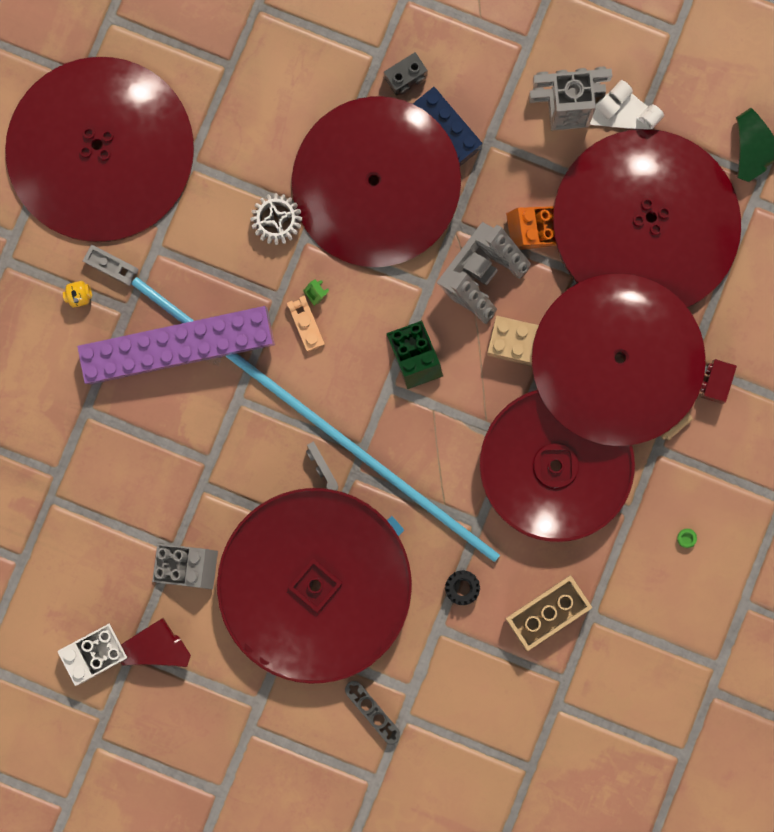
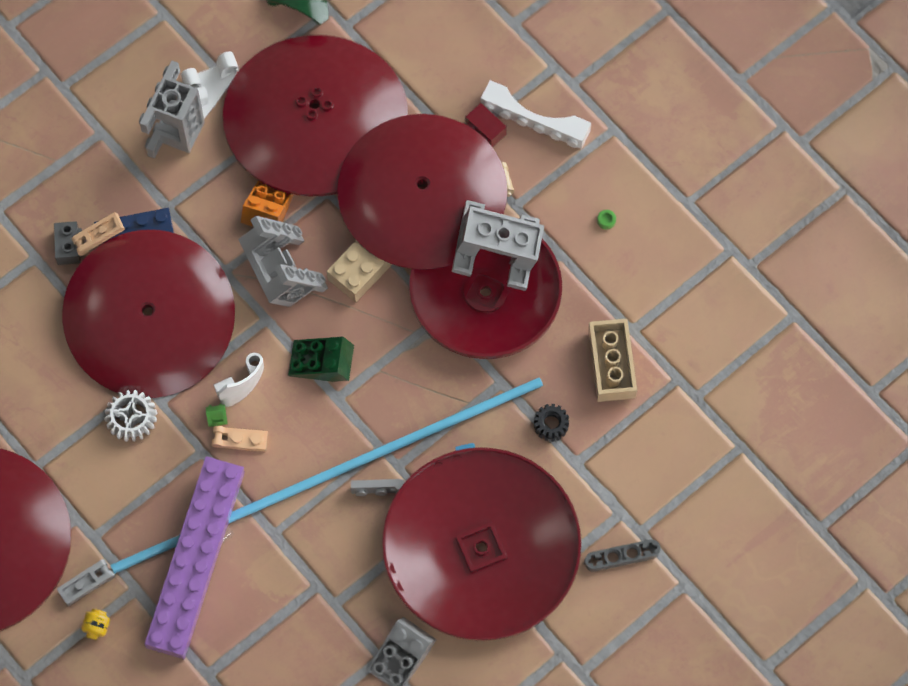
camera: 65 degrees left, 15 degrees down
none -> light nougat plate [72,212,125,256]
none -> white panel [214,353,264,407]
none -> light grey piece [451,200,544,291]
none -> white arch [481,80,591,149]

